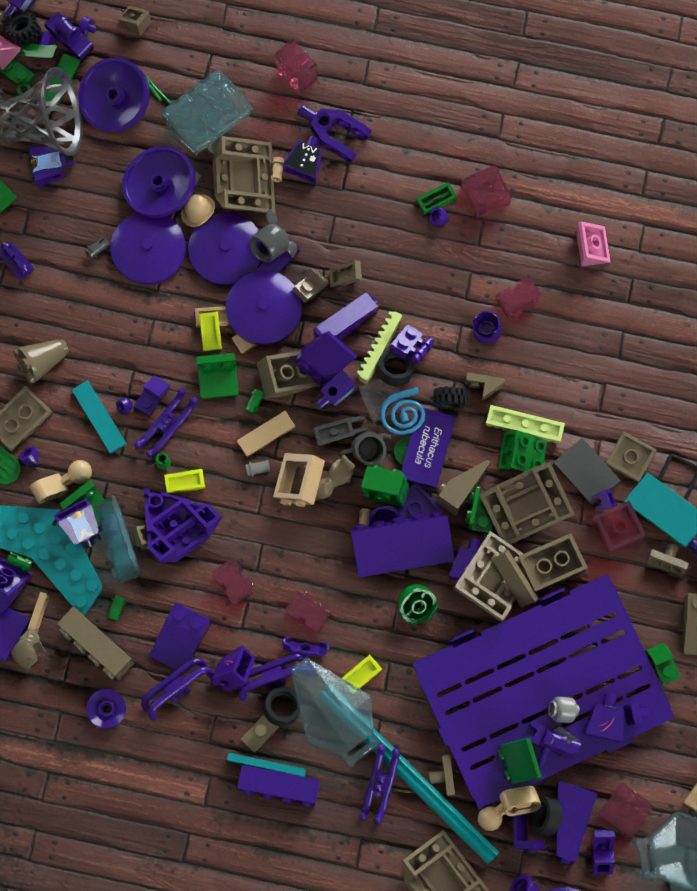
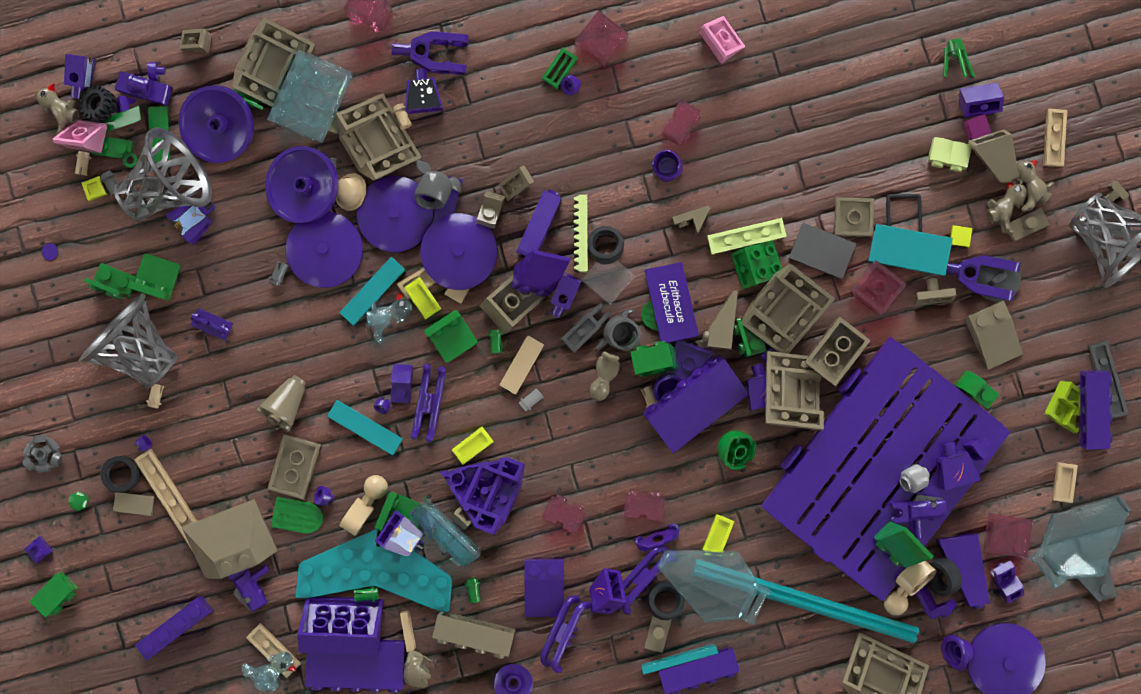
camera: 25 degrees left, 10 degrees up
green pin [156,452,171,470] -> none
tan window [273,453,325,507] -> none
dark purple piece [359,744,401,824] -> none
dark azure piece [380,387,425,435] -> none
dark purple plate [389,324,434,363] -> none
dark tan tile [429,755,455,797] -> none
black tyre [433,386,468,410] -> none
dark tan tile [491,550,538,607] -> none
dark purple tile [592,488,617,511] -> none
none -> dark tan slope [232,17,315,113]
none -> teal tile [339,257,406,326]
none -> clear light blue animal [367,293,412,344]

